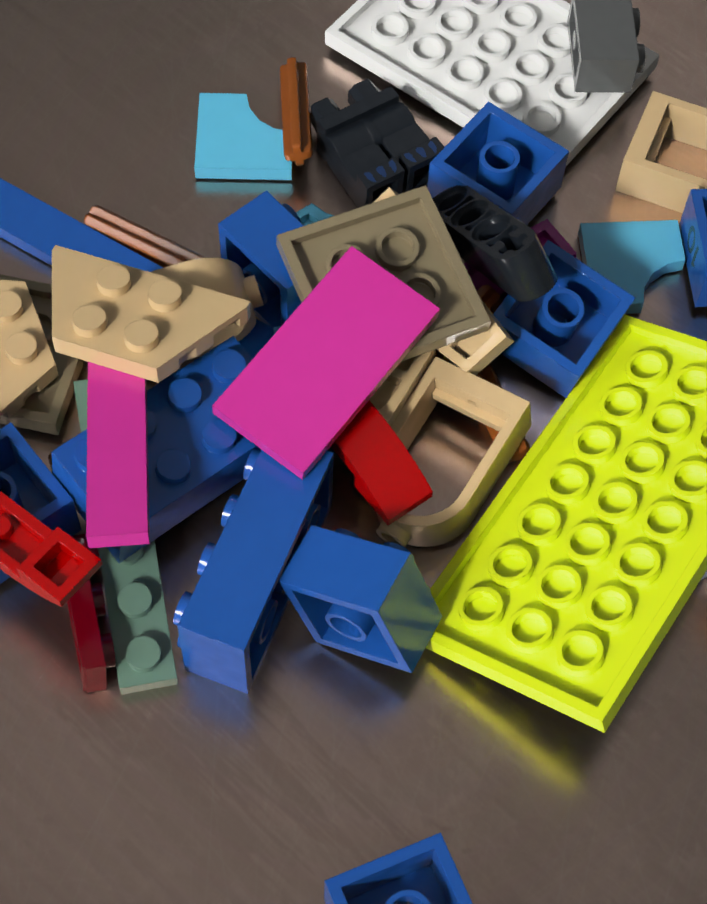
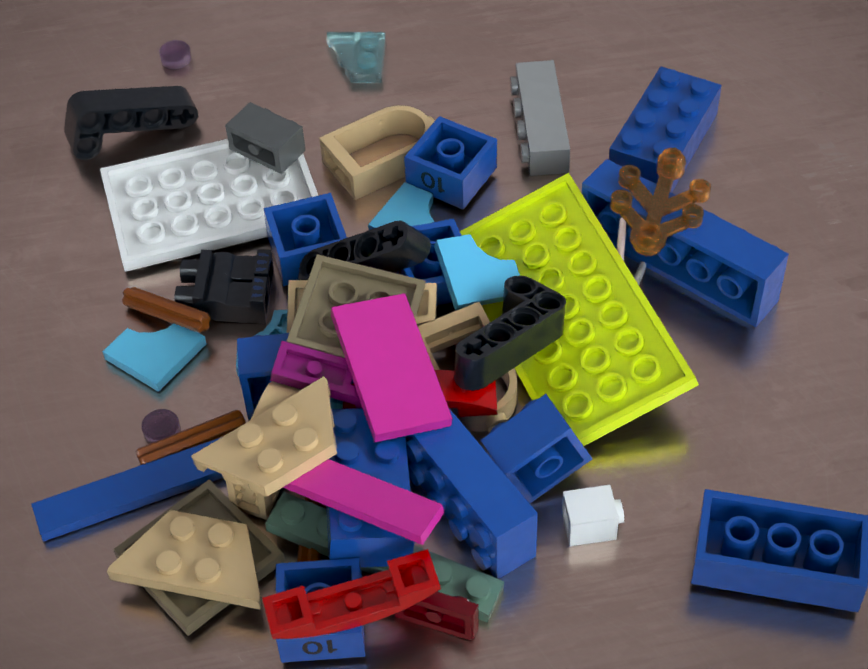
camera: 50 degrees left, 10 degrees down
none -> clear purple tile [141,409,181,444]
none -> magenta plate [270,341,362,409]
none -> medium azure tile [434,234,520,311]
none -> black beam [454,276,566,391]
none -> white brick [562,485,624,546]

